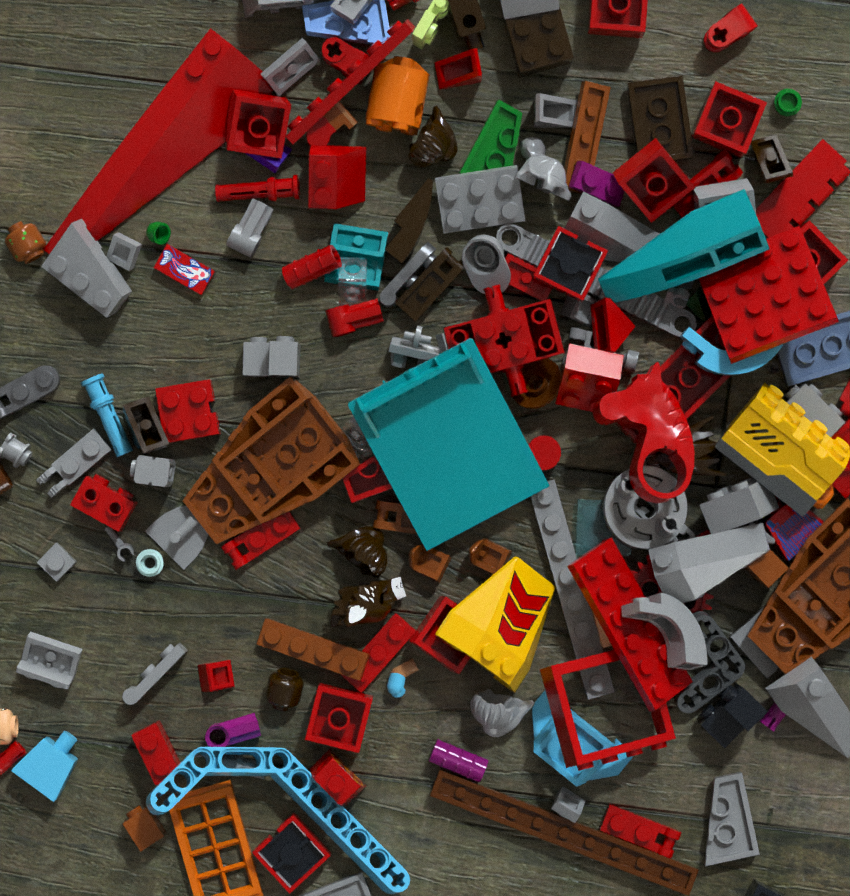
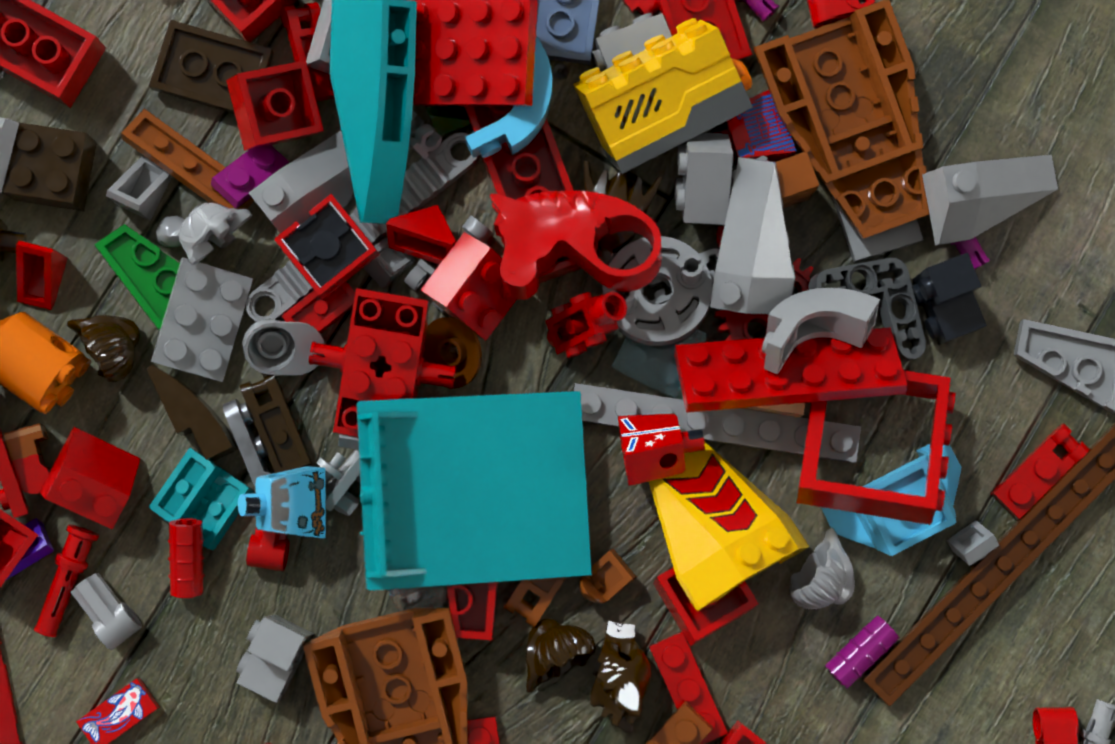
camera: 65 degrees left, 5 degrees down
green hinge [146,221,171,245] -> none
clear bracket [338,257,367,306] -> none
arm [387,658,419,698] -> none
dark orange plate [469,539,512,574] -> none
red piece [528,435,561,470] -> none
none -> medium azure torso [238,466,326,538]
none -> red brick [546,292,627,358]
none -> red torso [618,414,705,486]

